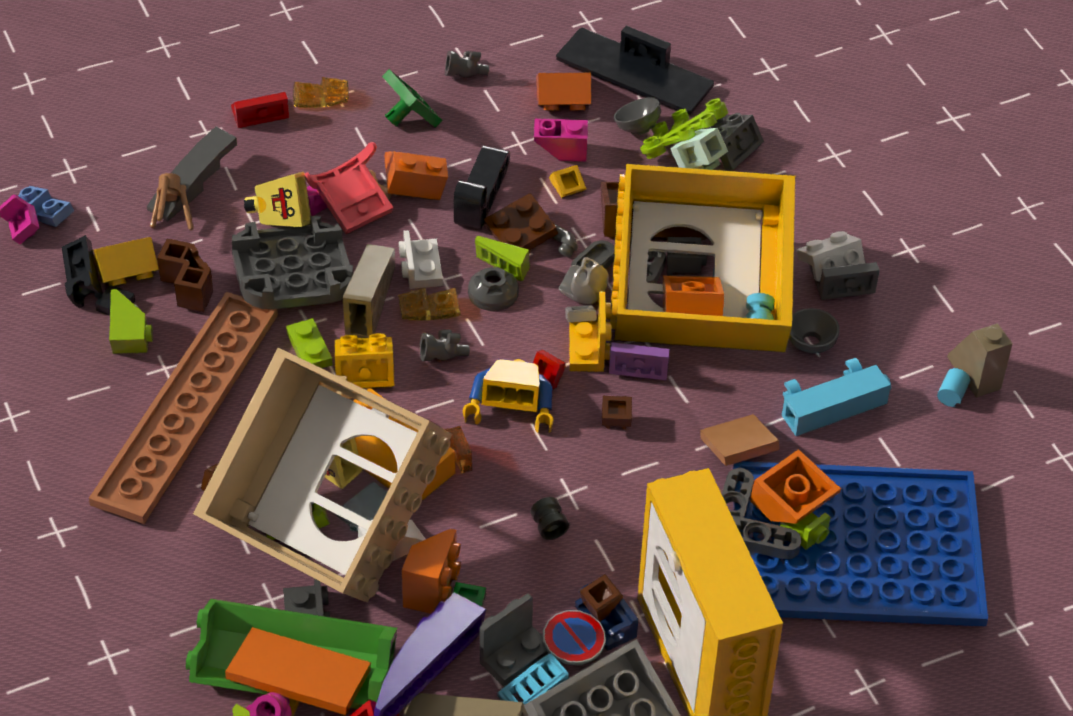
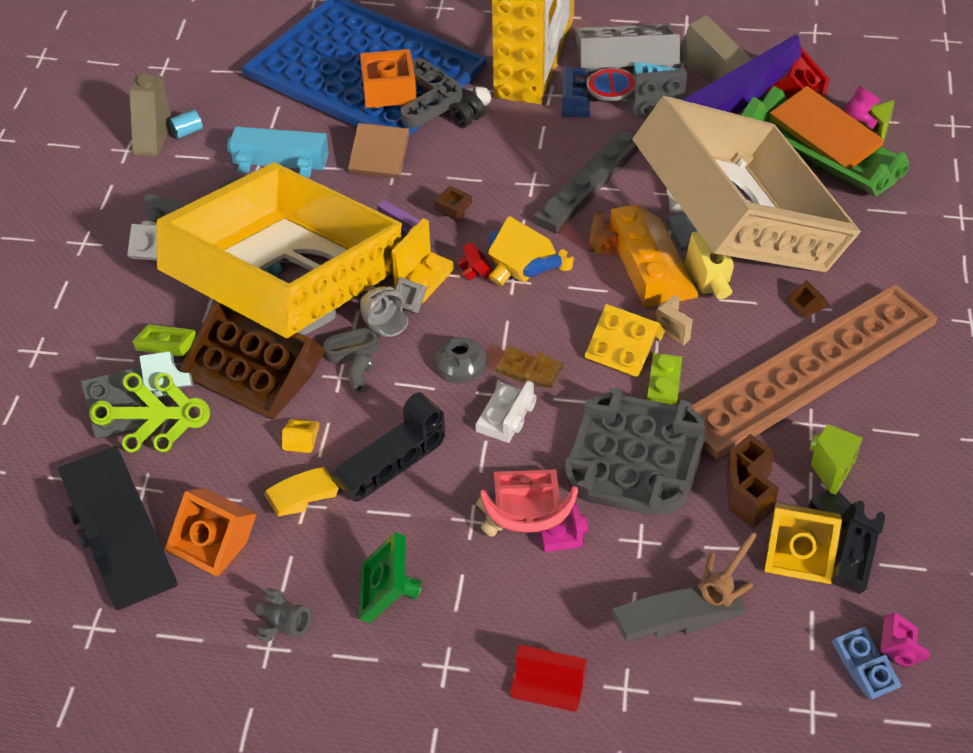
camera: 145 degrees left, 0 degrees up
light yellow torso [244,172,311,227] -> none
clear yellow slope [293,77,349,108] -> none
dark tan slope [343,244,395,338] -> none
orange slope [384,151,448,200] -> none
dark grey piece [420,329,470,361] -> none
lime slope [475,236,530,281] -> none
reddish brown plate [484,193,558,250] -> none
pearl dark grey wheel [530,497,569,540] -> none
dark pink slope [534,119,588,162] -> none
reddish brown slope [579,574,623,622] -> none
dark grey piece [614,98,661,135] -> none
orange slope [663,275,724,316] -> none
wheel [745,293,775,320] -> none
none -> yellow slope [264,467,339,517]
none -> dark grey plate [534,129,639,234]

